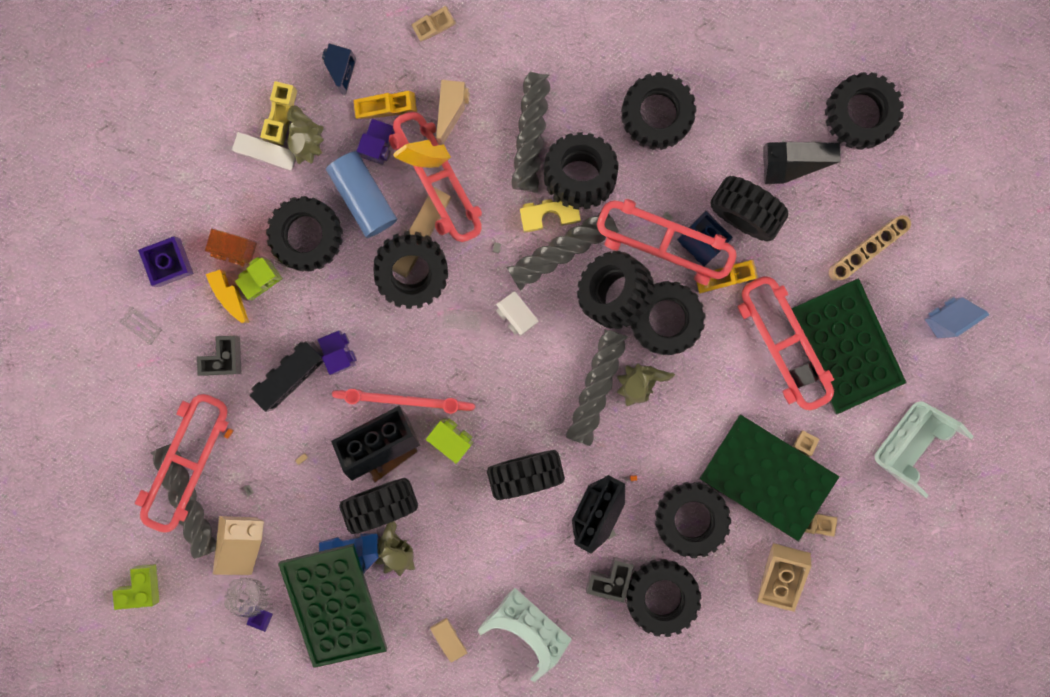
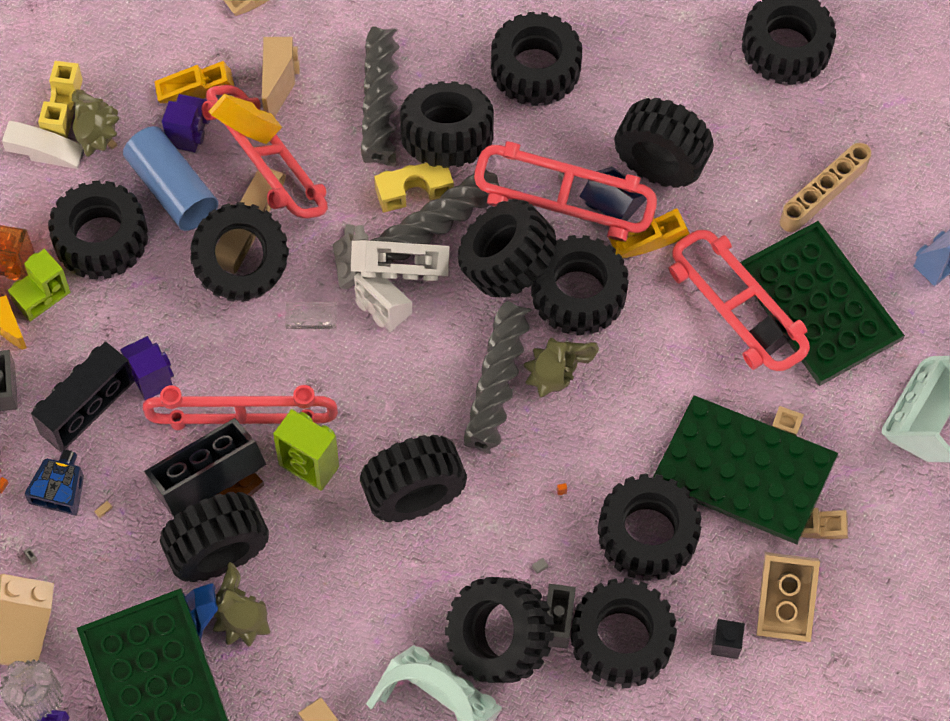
camera: 15 degrees left, 25 degrees down
dark blue slope [322,43,356,95] -> none
black wedge [572,475,625,554] -> none
black wedge [763,142,841,184] -> none
none -> torso [25,450,84,516]
none -> light grey plate [333,225,369,290]
none -> white brick [351,240,450,281]
none -> black tyre [445,577,554,683]
none -> black brick [711,619,745,659]

